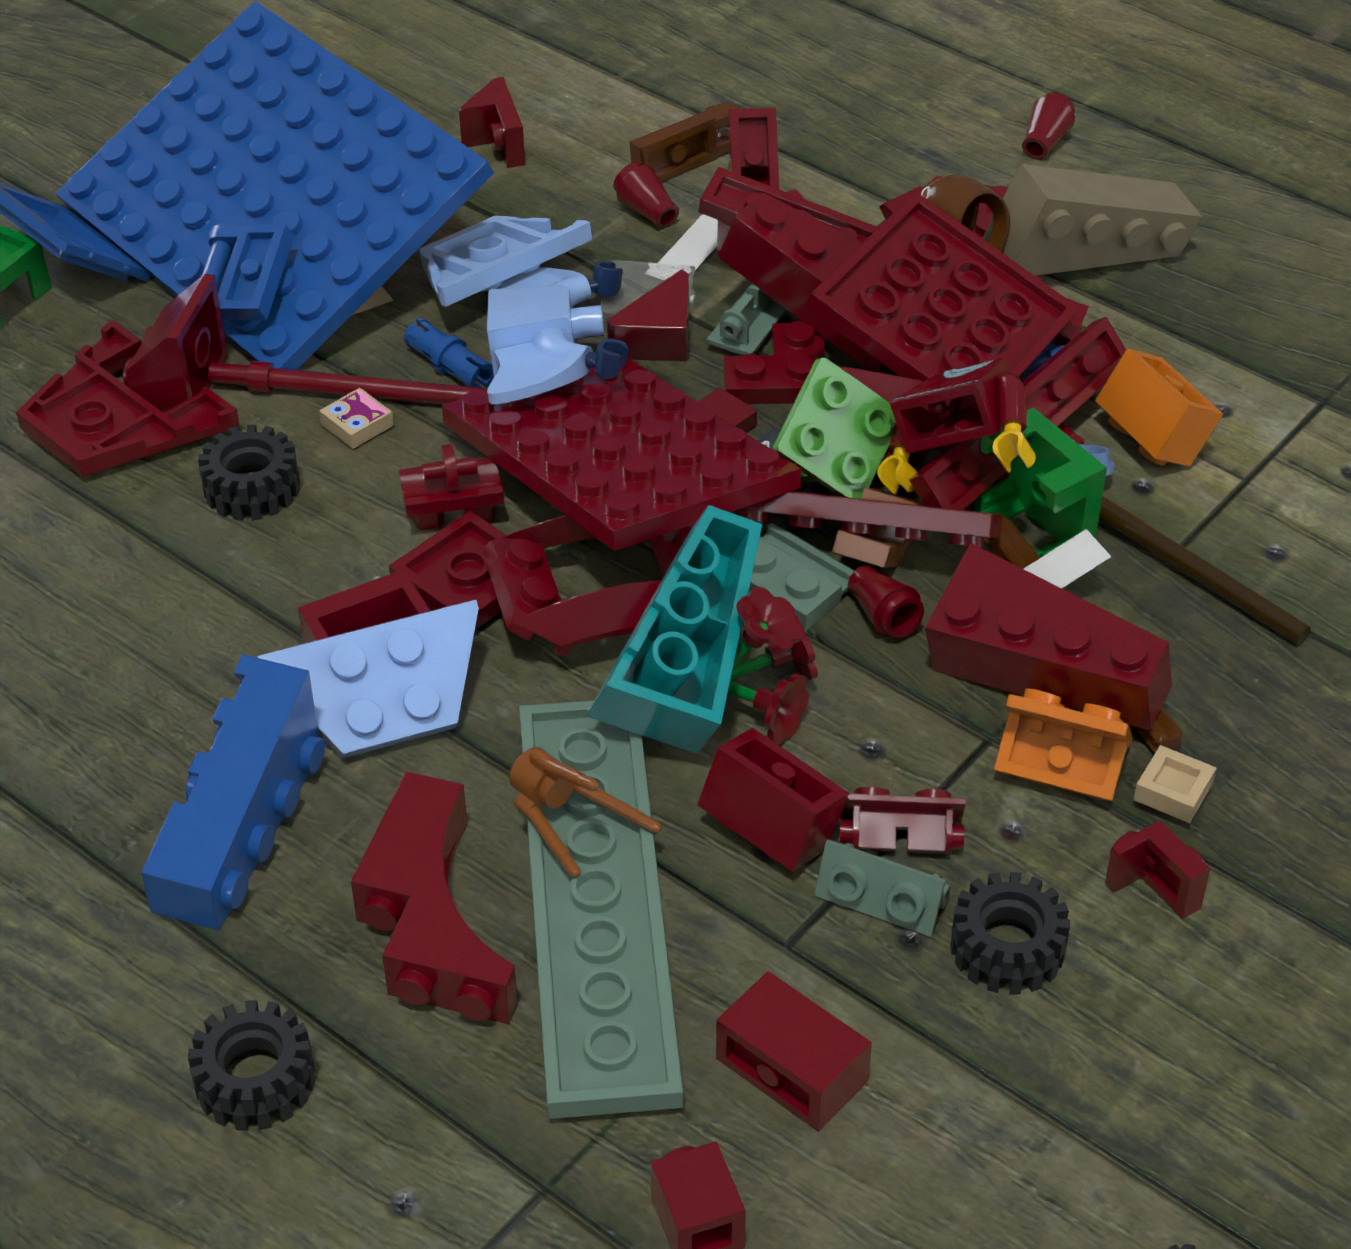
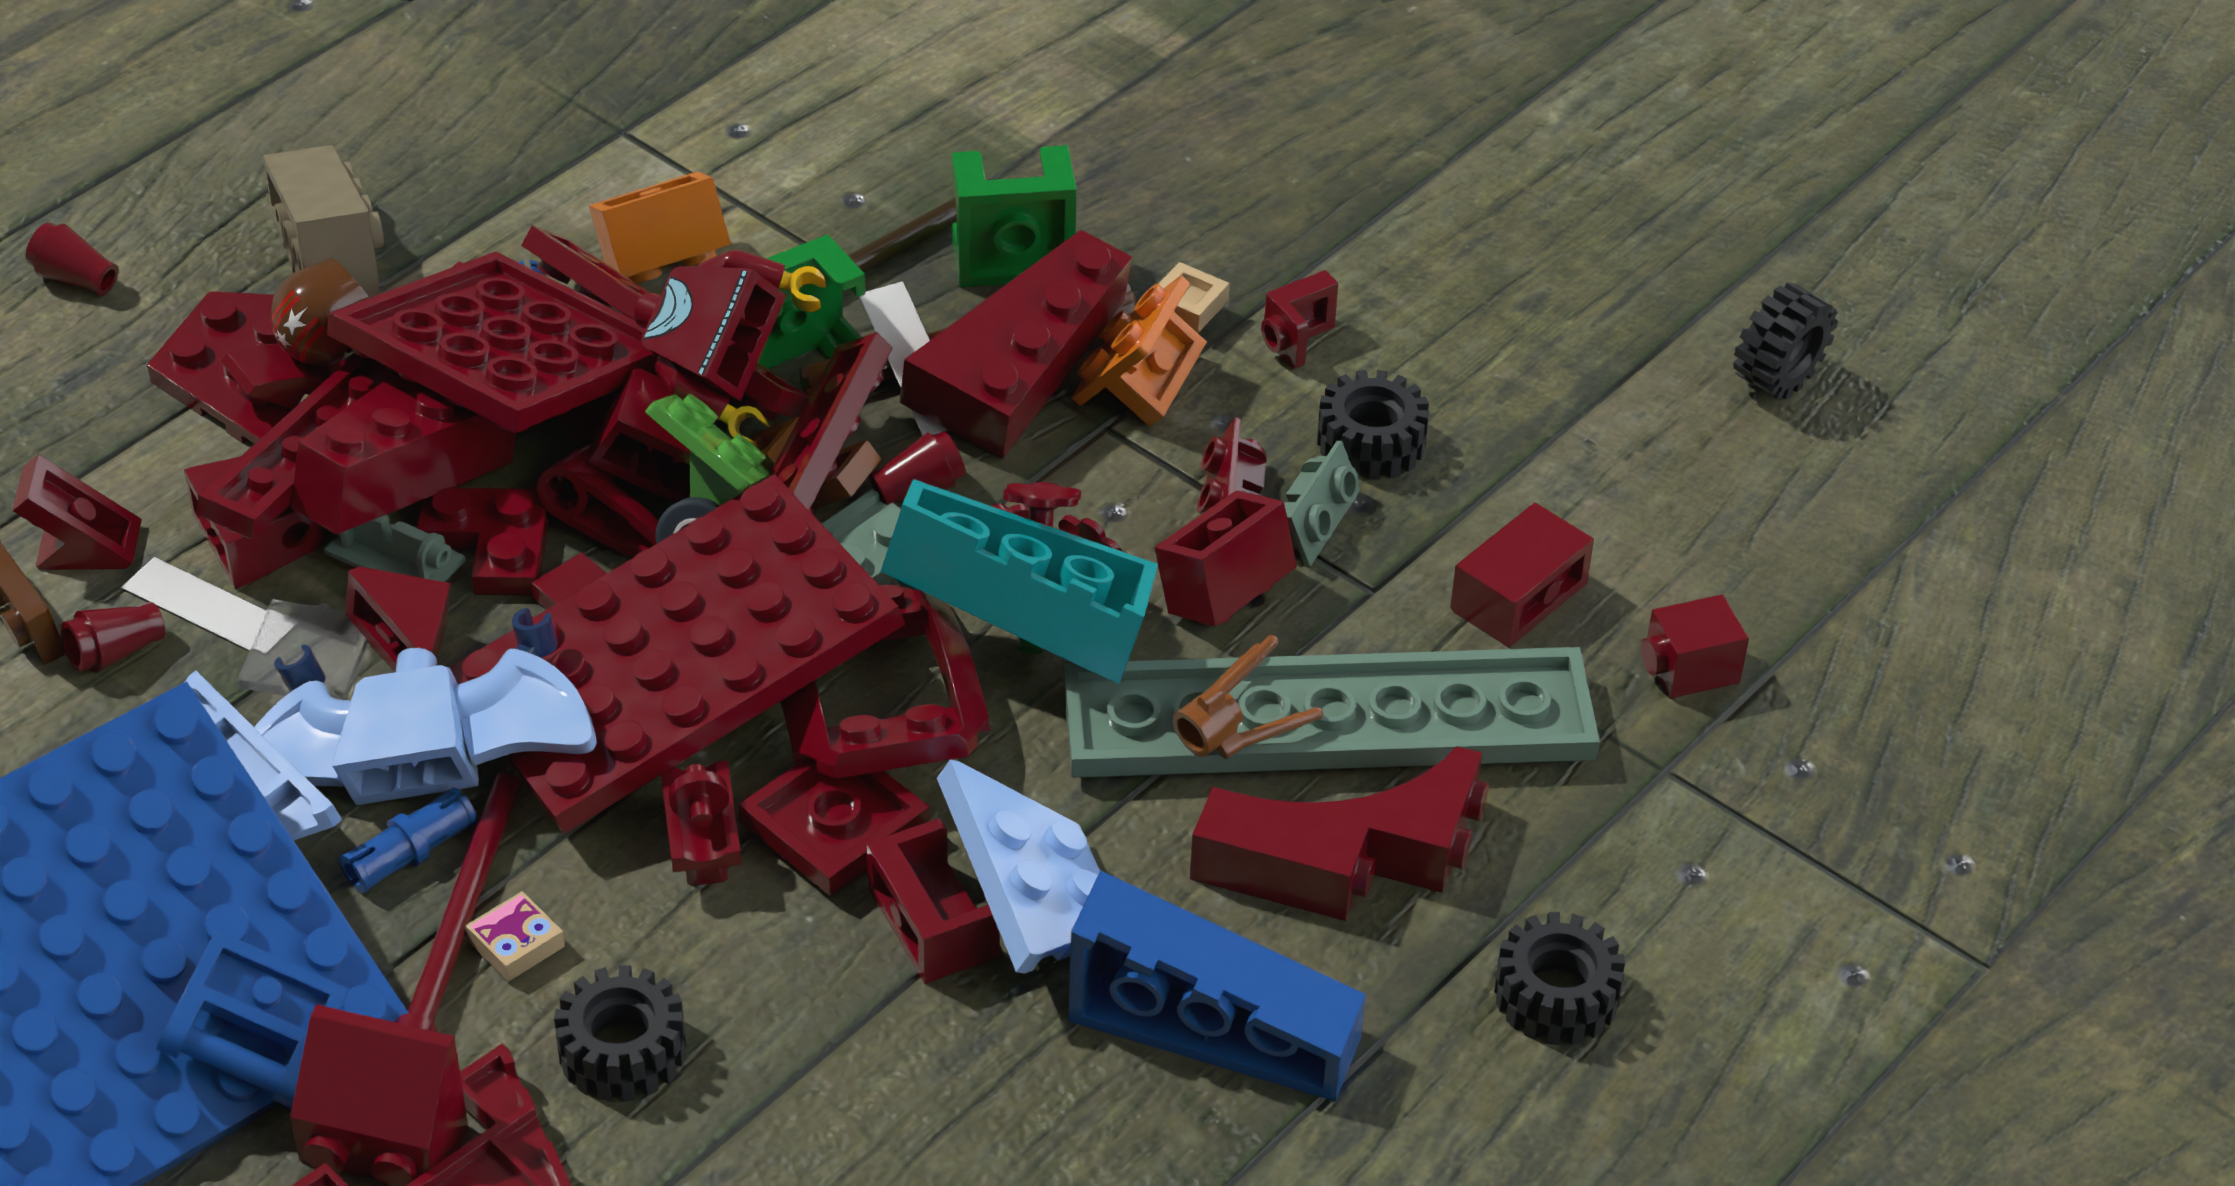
camera: 90 degrees left, 0 degrees up
none -> green panel [951,145,1077,288]

